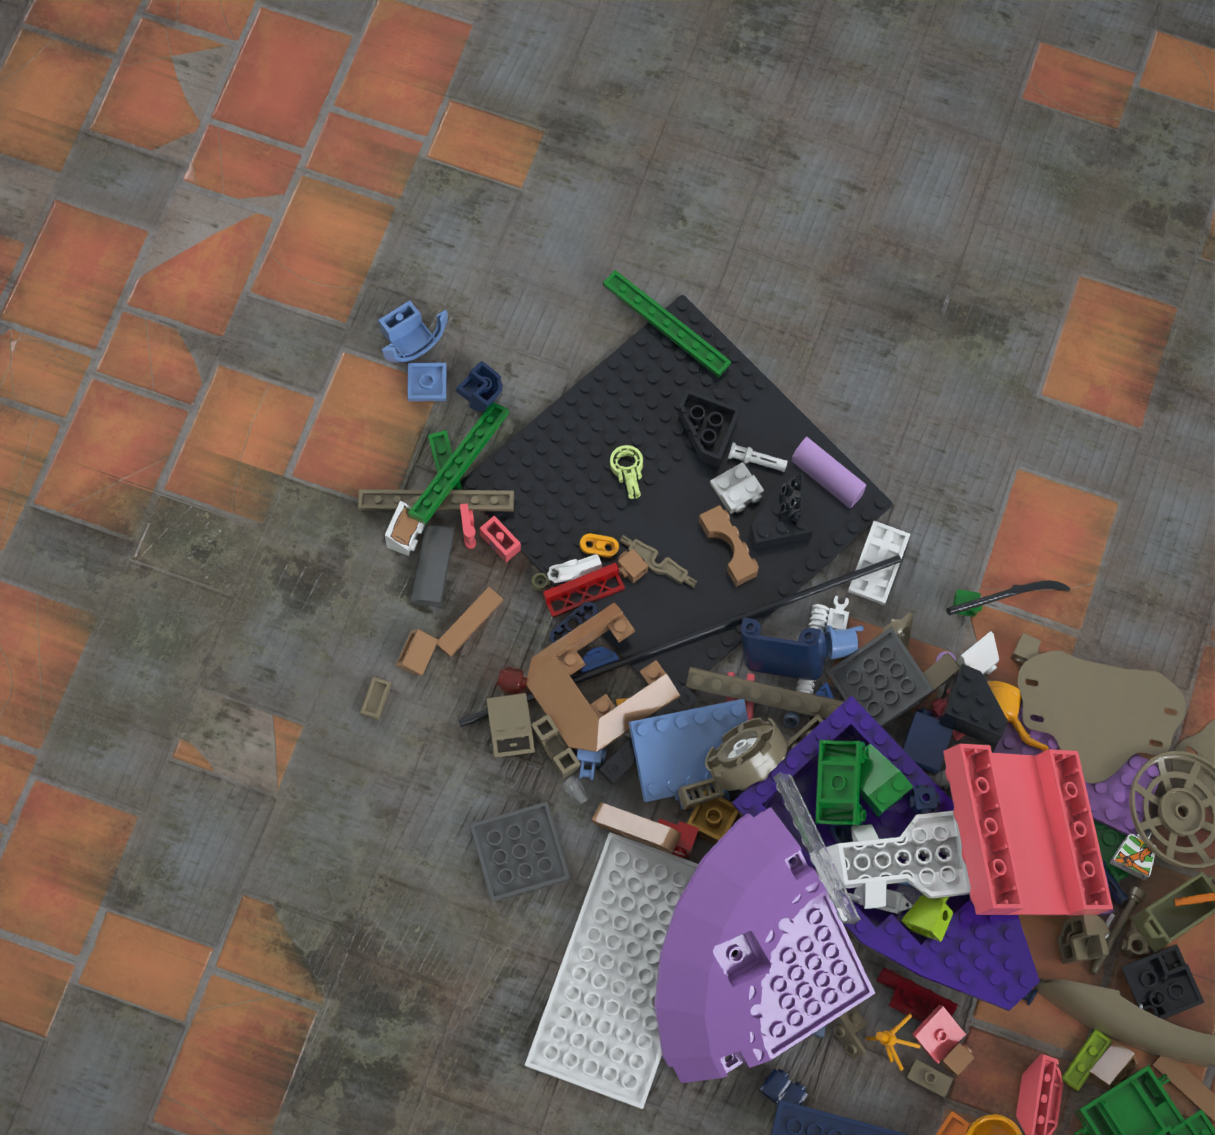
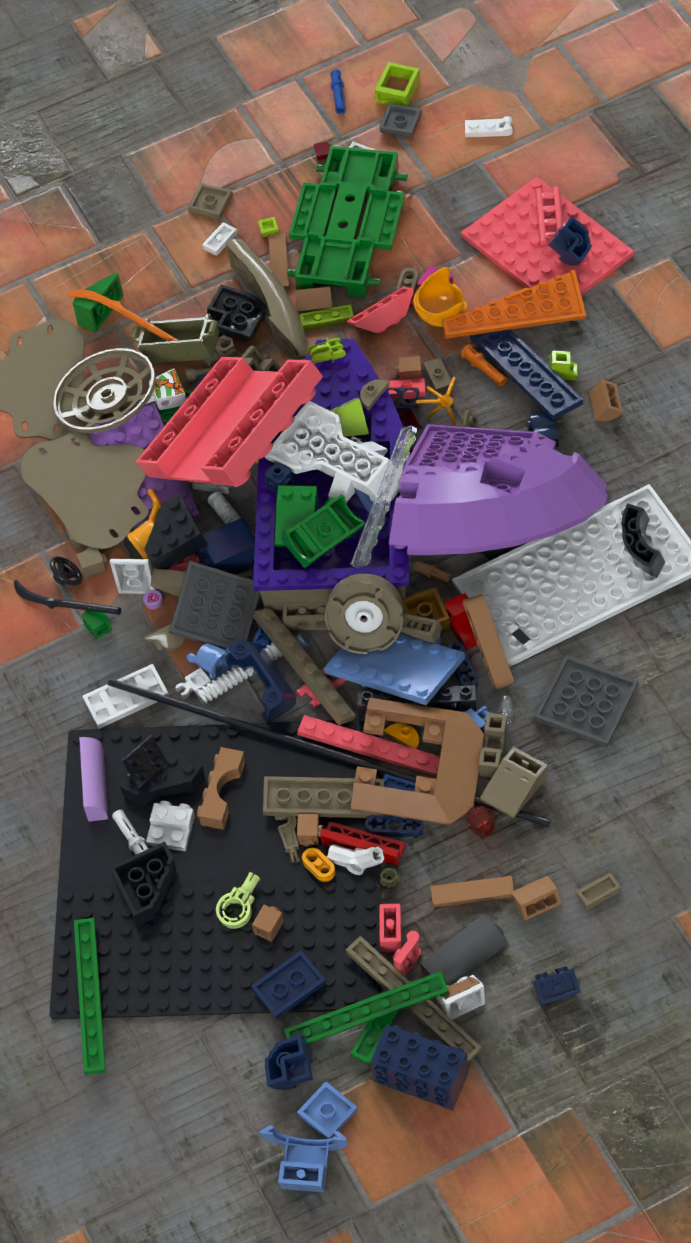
camera: 125 degrees left, 15 degrees down
none -> black piece [50,556,82,586]
none -> dark blue plate [251,951,326,1019]
none -> medium nougat brick [252,905,284,942]
none -> dark tan plate [263,776,384,818]
none -> coral plate [297,715,440,778]
none -> lime arm [308,338,346,364]
none -> dark tan plate [360,379,389,411]
none -> dark blue brick [370,1025,469,1111]
none -> dark blue piece [386,387,419,409]
none -> dark blue beam [447,641,478,690]
none -> orange pin [460,344,508,387]
none -> sticker [506,623,536,650]
none -> dark blue bracket [531,966,581,1005]
none -> black brick [621,503,665,578]

